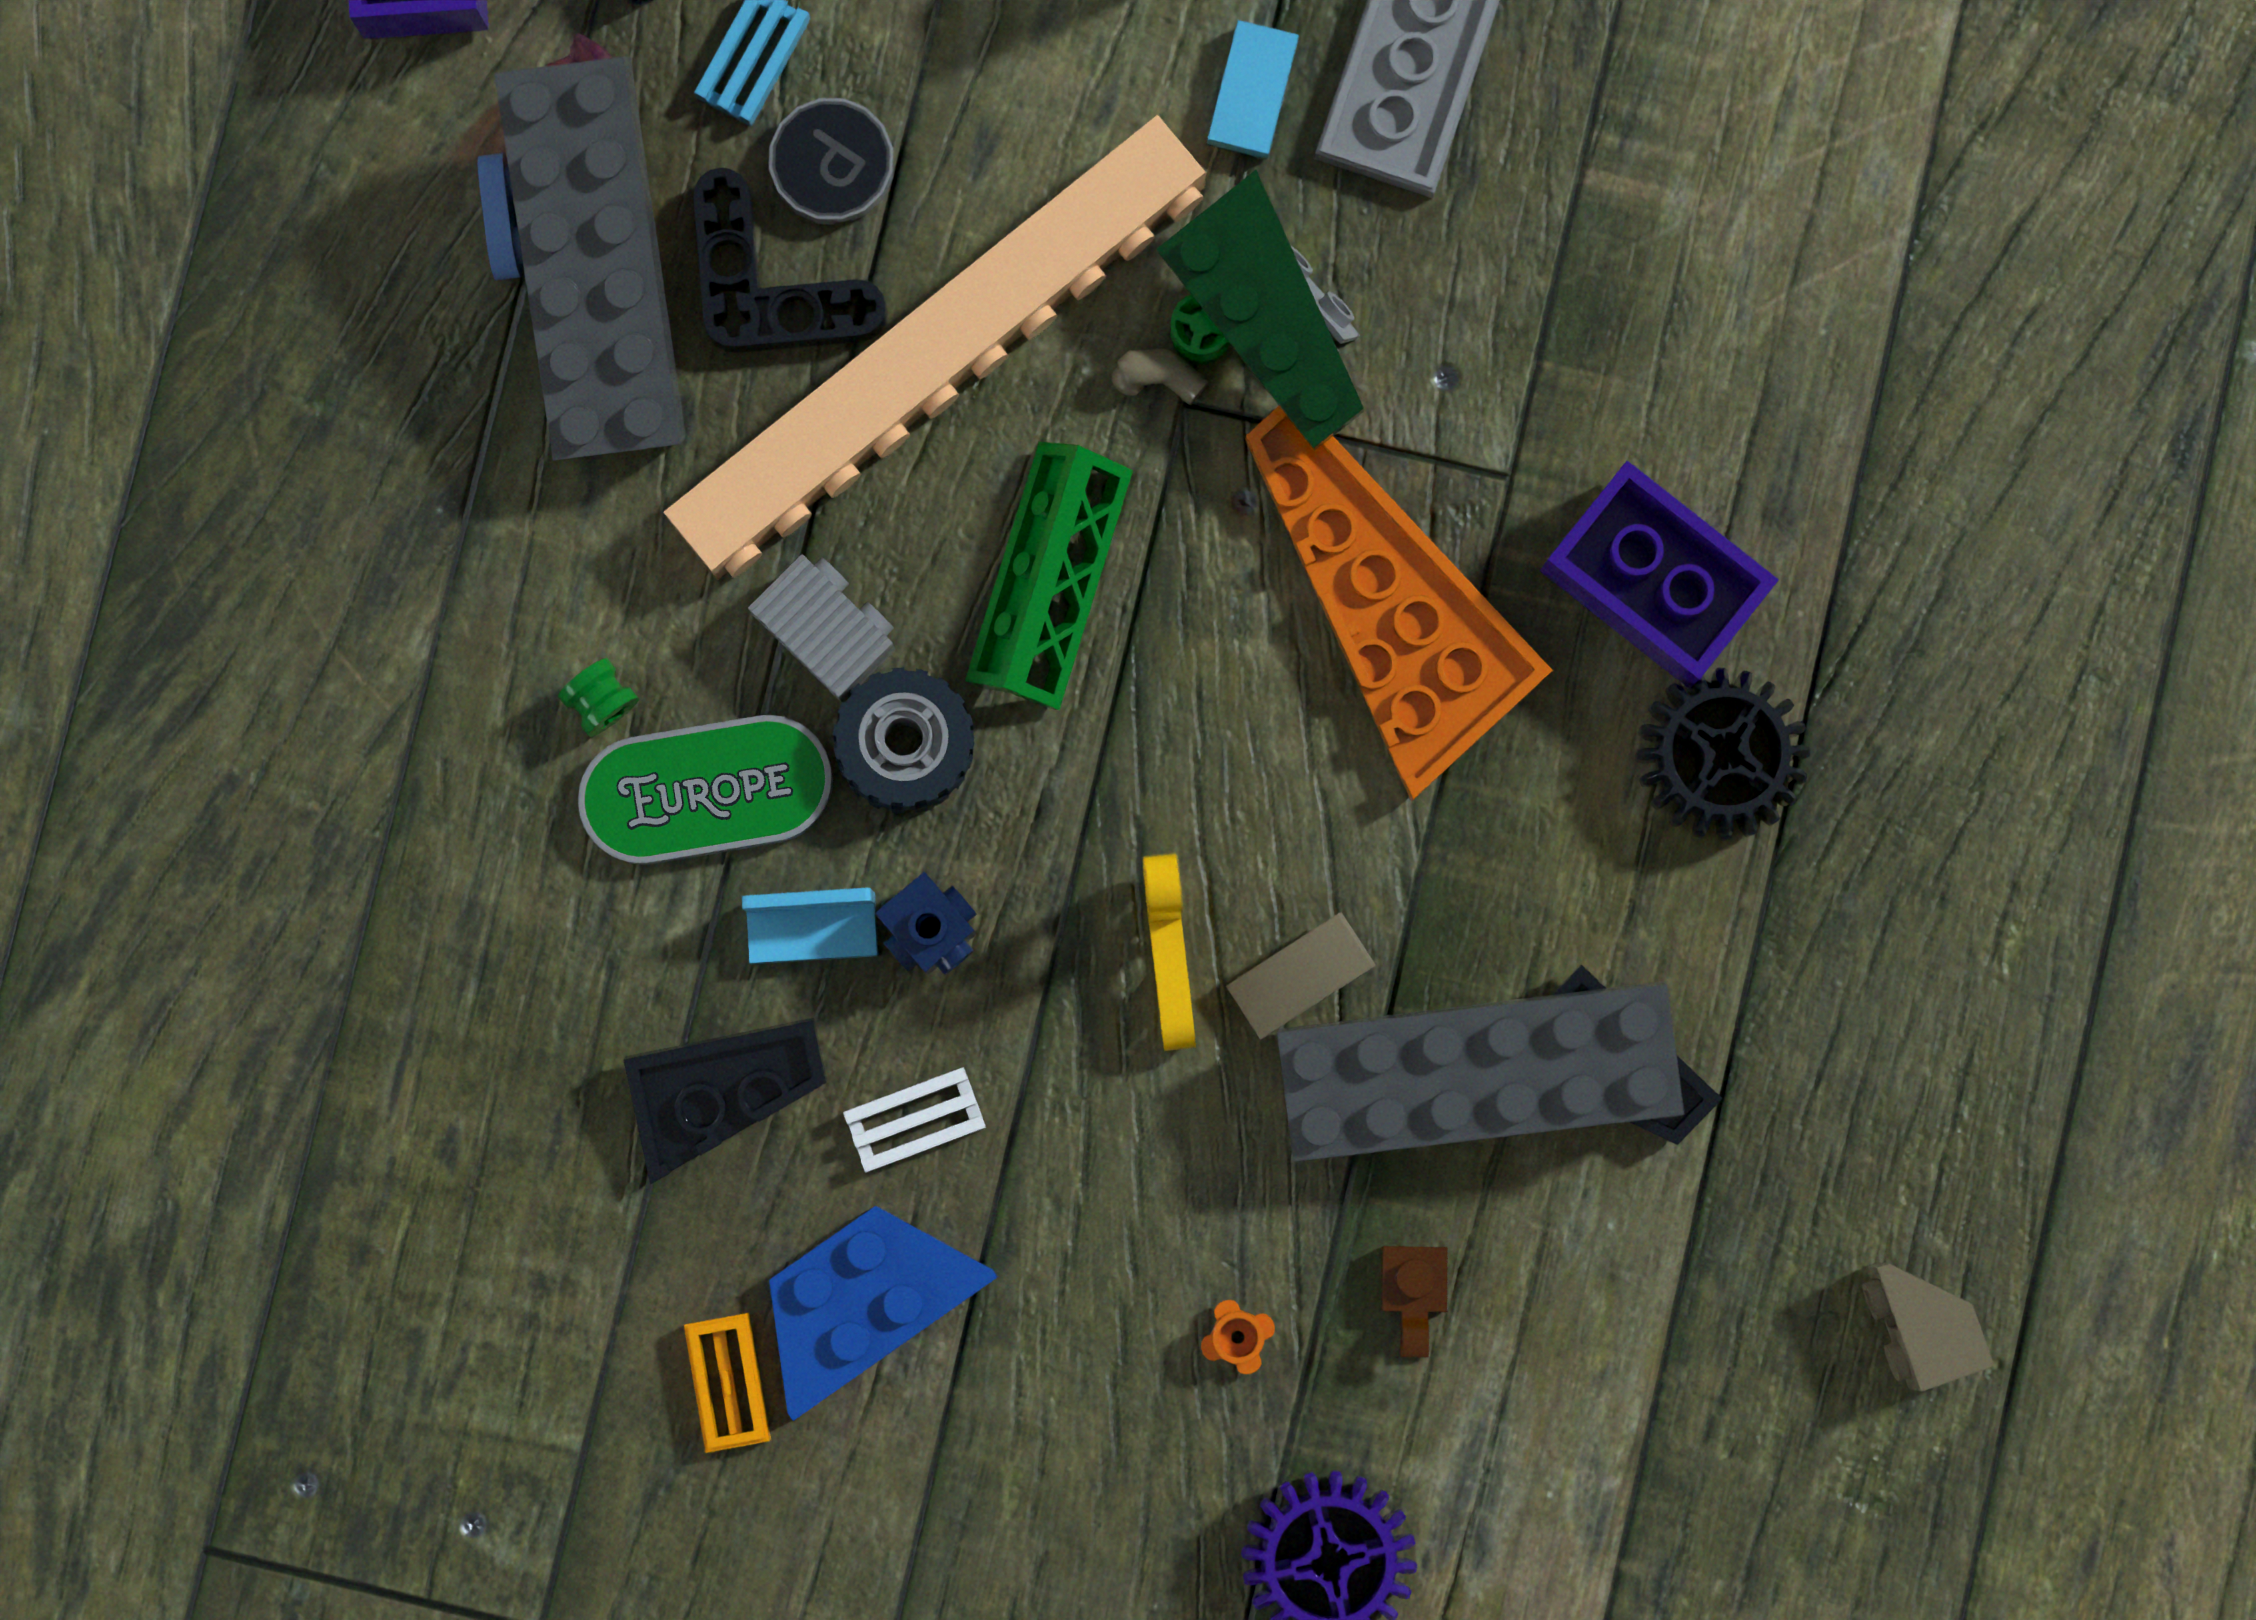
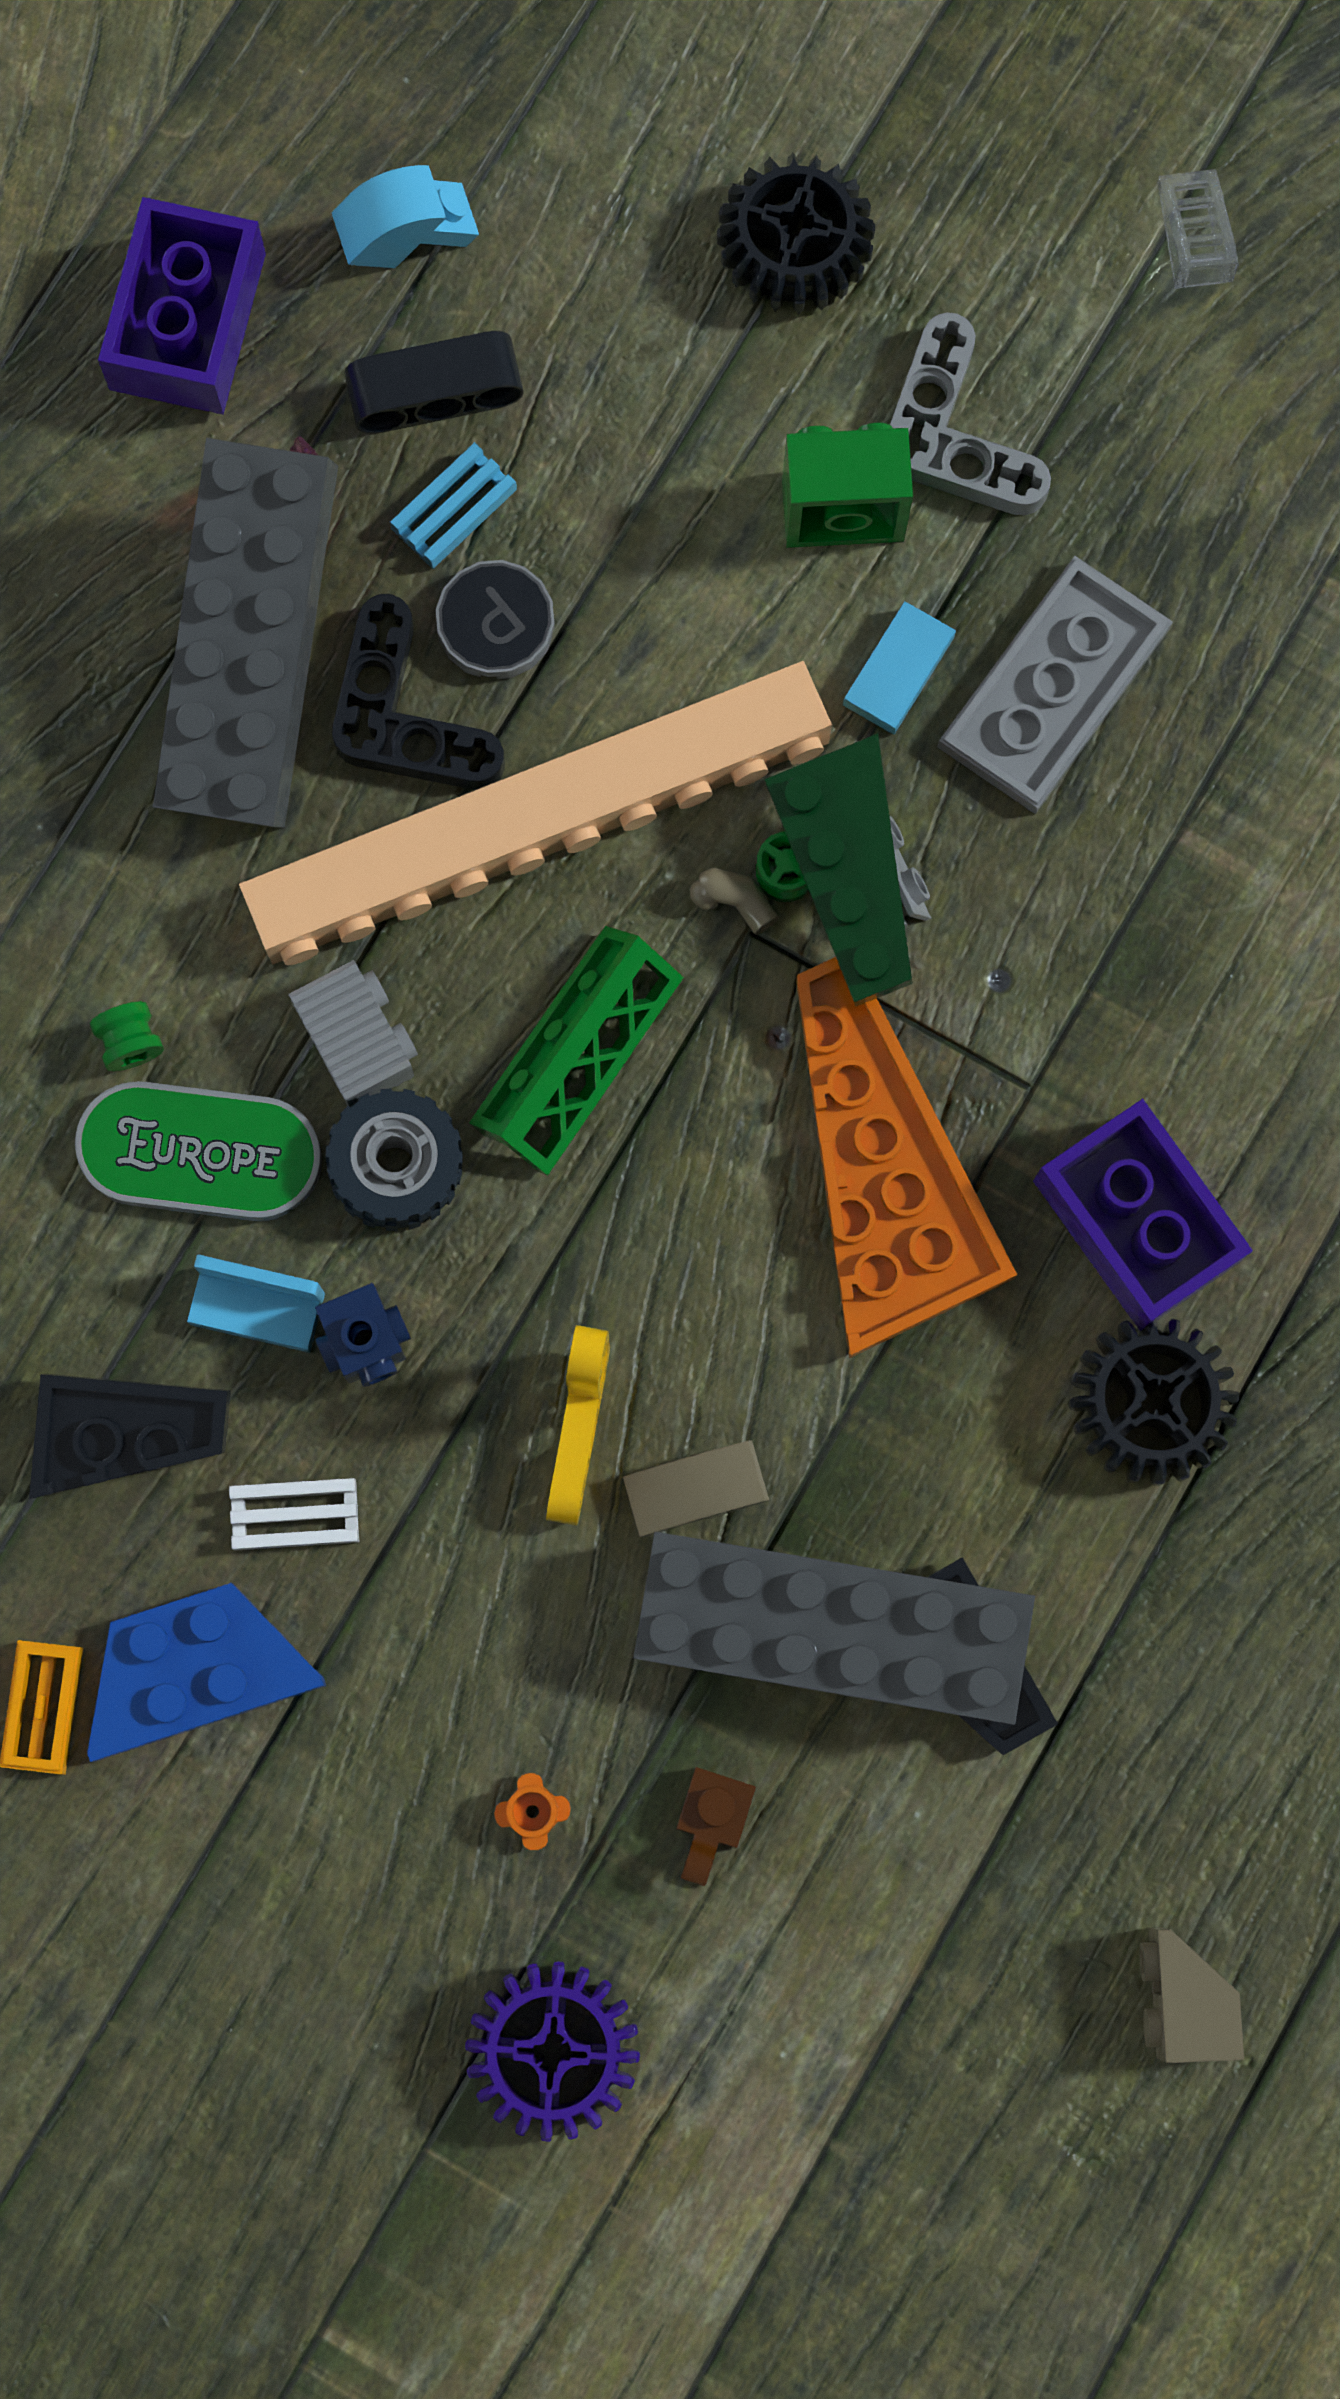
camera: 15 degrees right, 5 degrees down
medium blue plate [478,153,523,281] -> none

